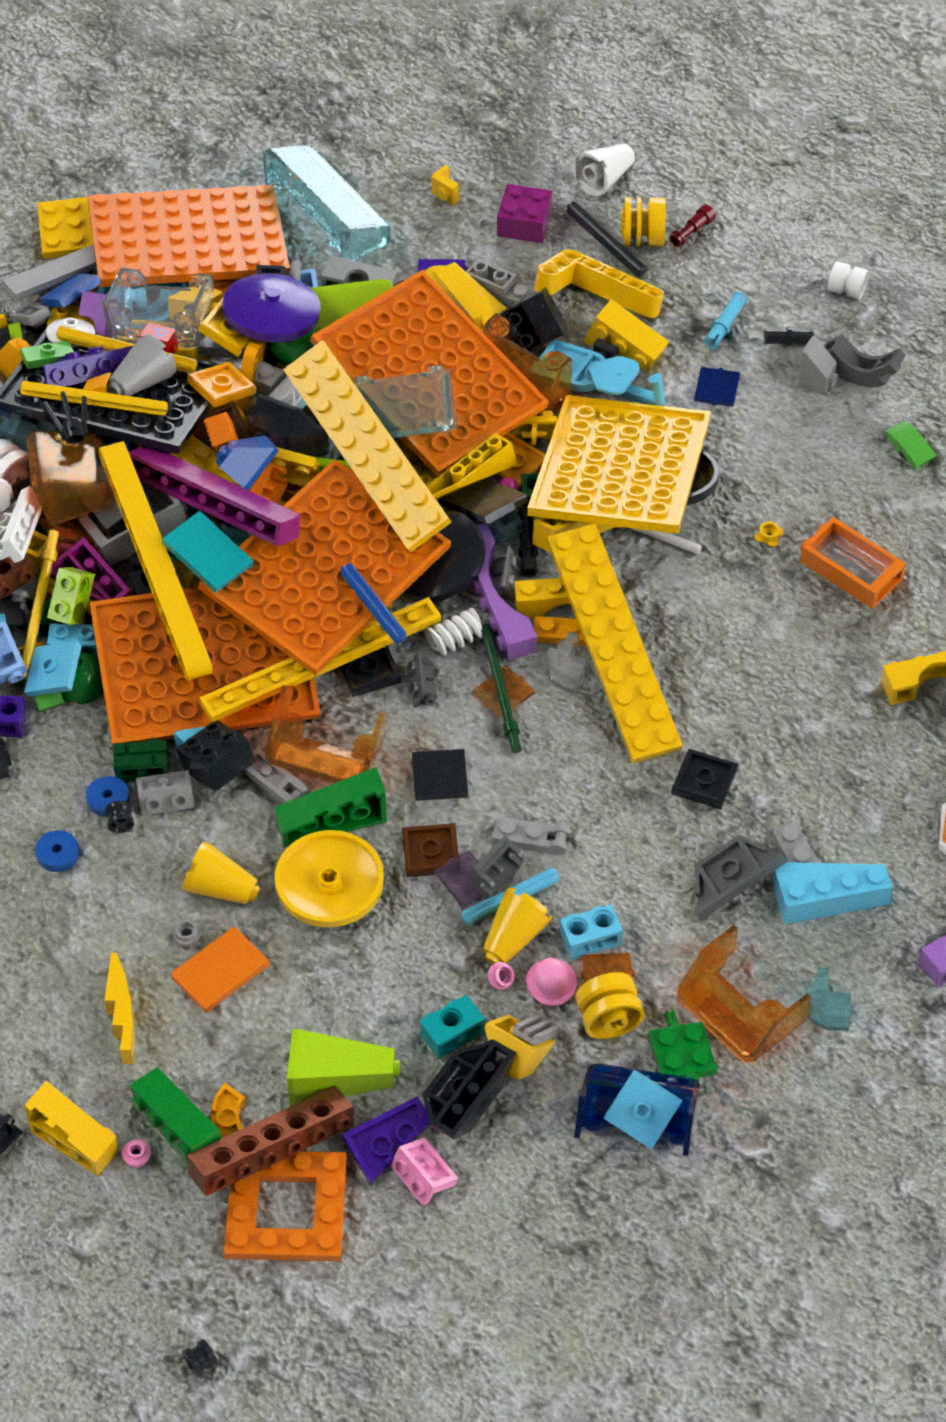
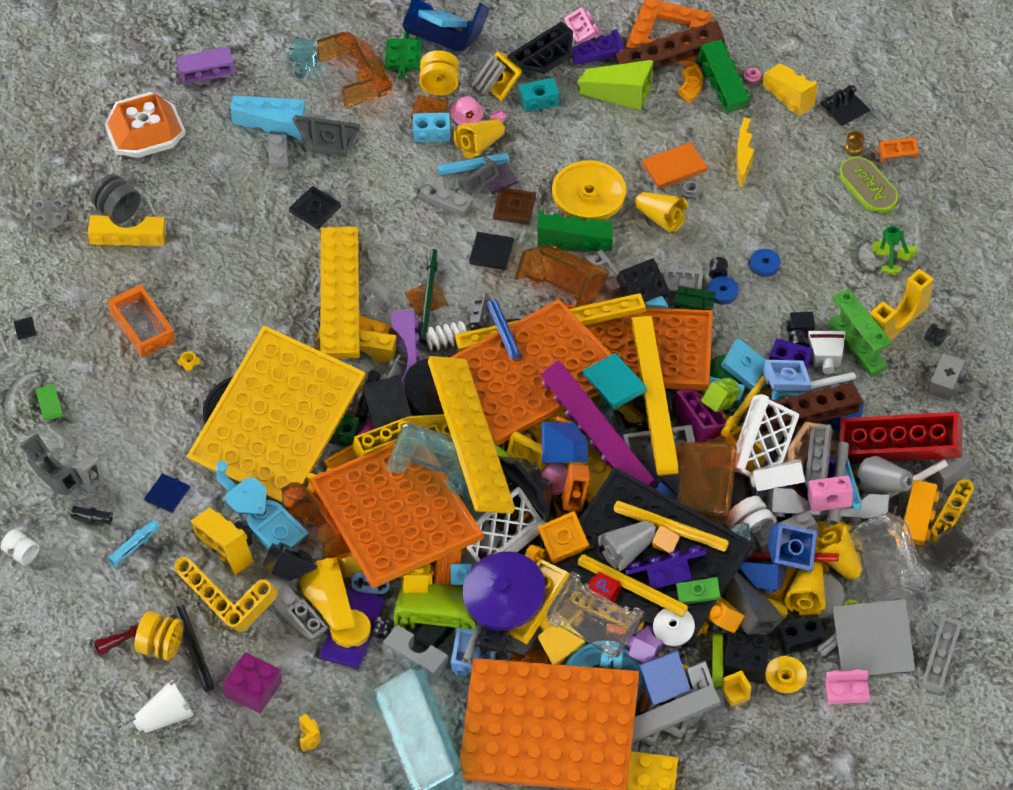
camera: 165 degrees left, 0 degrees up
black plant [43,391,89,444] -> none

